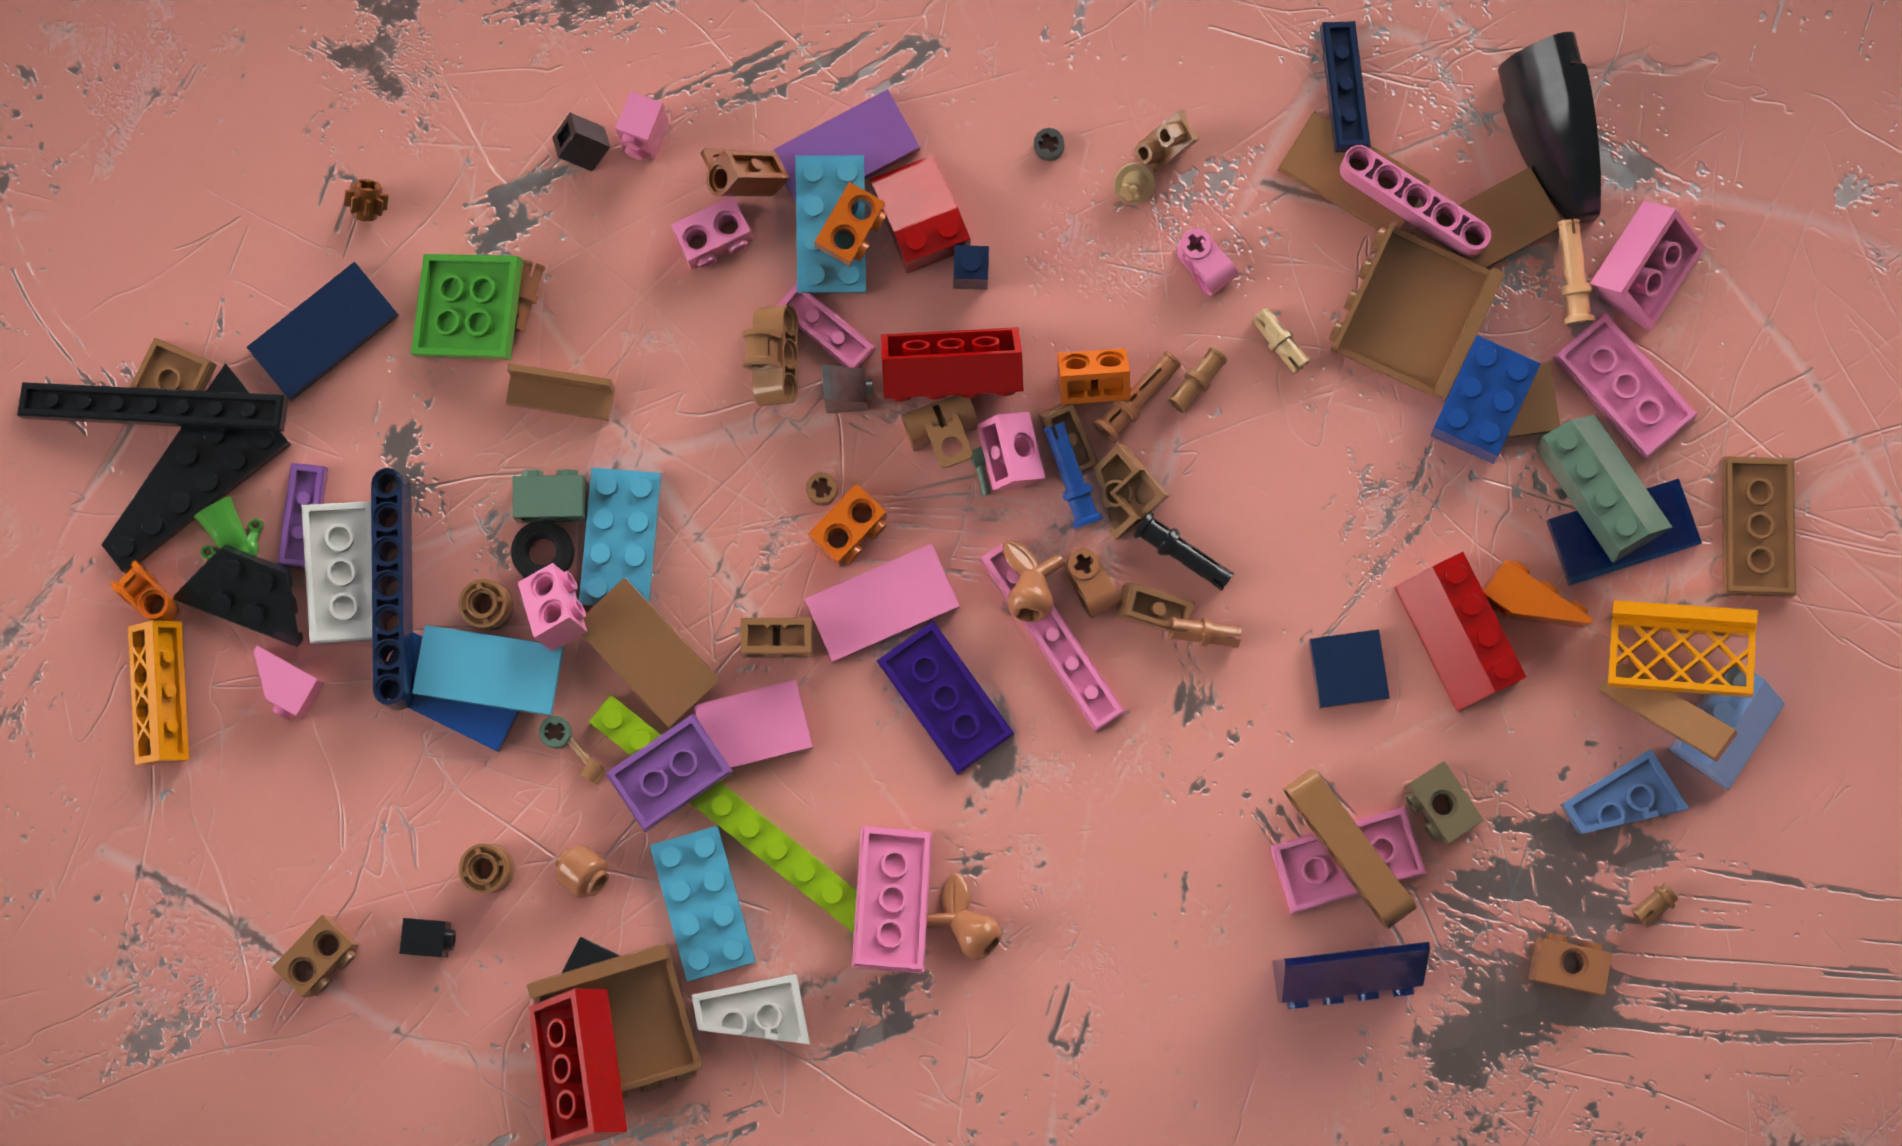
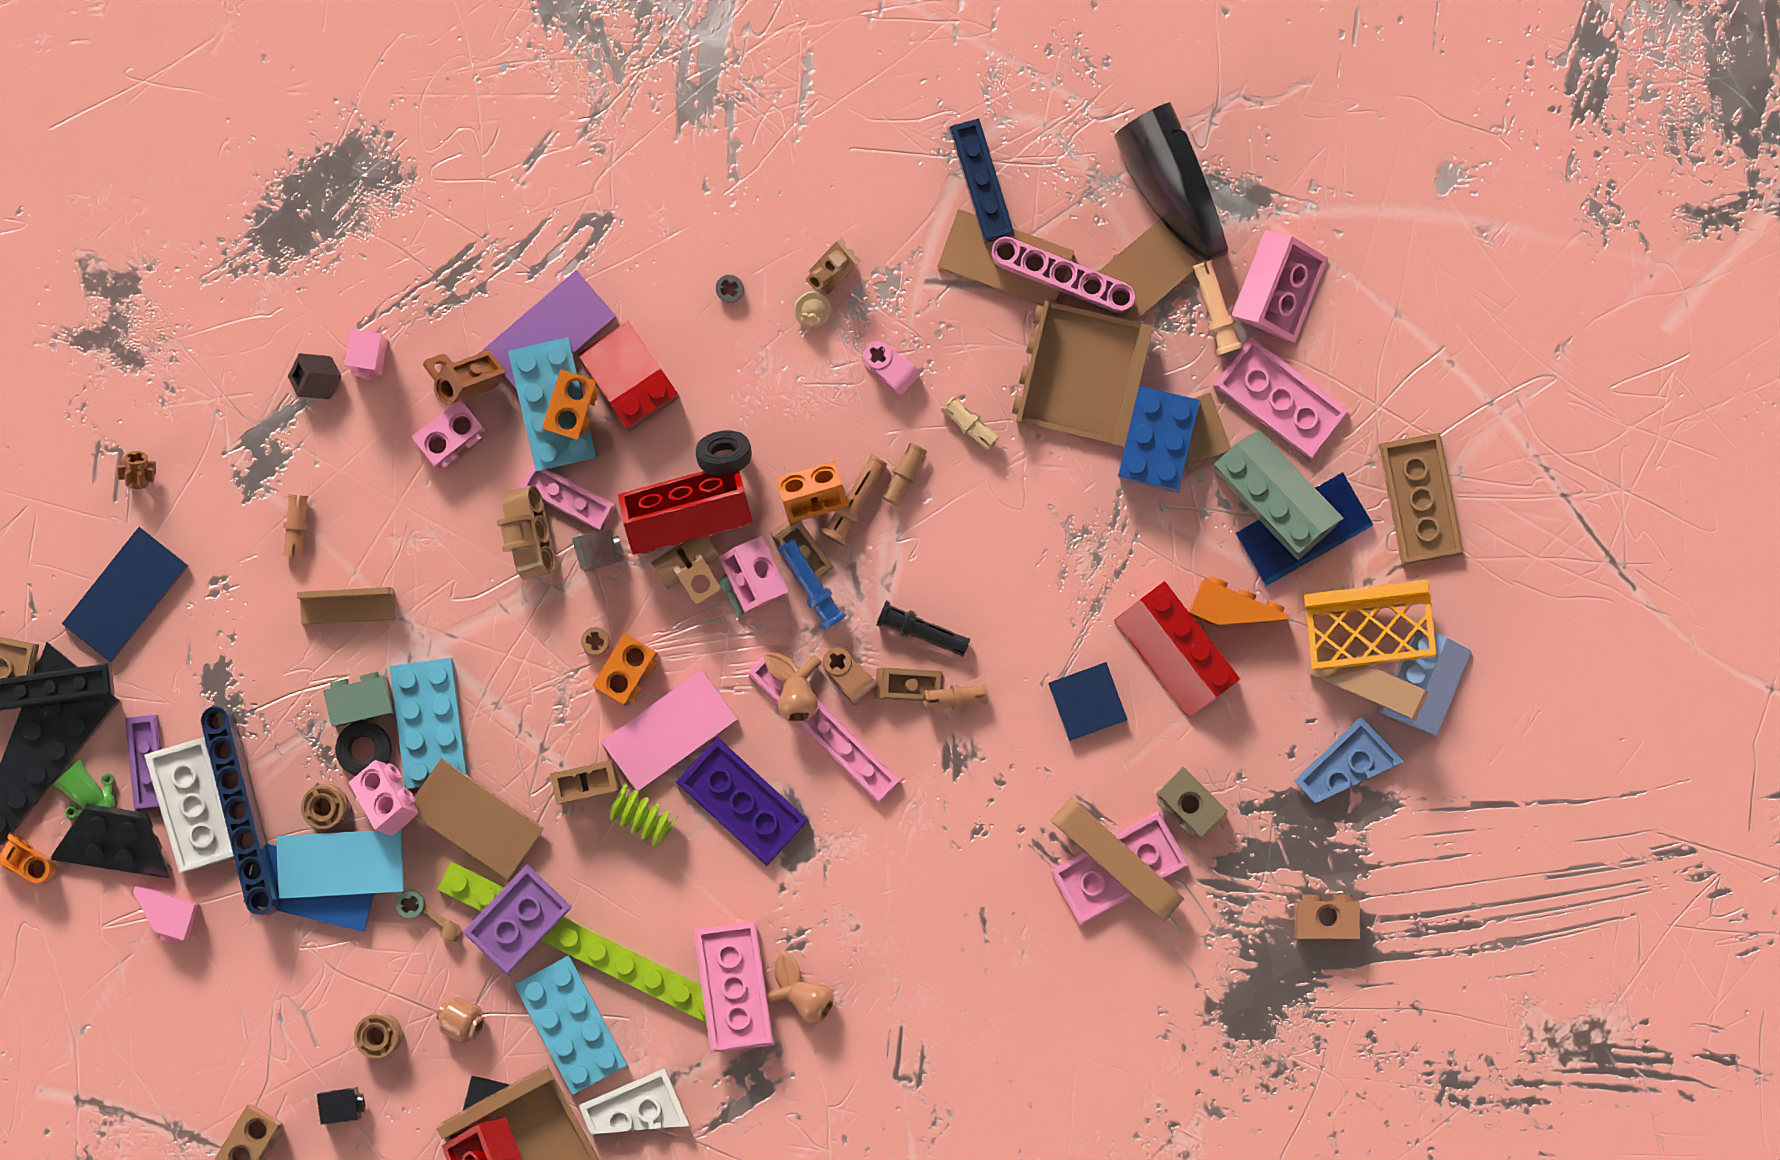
camera: 10 degrees left, 5 degrees up
light orange fence [128,620,189,765] -> none
bright green plate [411,254,523,360] -> none
bright pink tile [694,679,813,769] -> none
dark blue brick [953,245,989,290] -> none
medium nougat slope [1093,444,1170,540] -> none
clear blue slope [1272,942,1430,1009] -> none
medium nougat pin [1631,883,1678,928] -> none
none -> lime piece [609,784,678,848]
none -> black tyre [696,430,752,475]

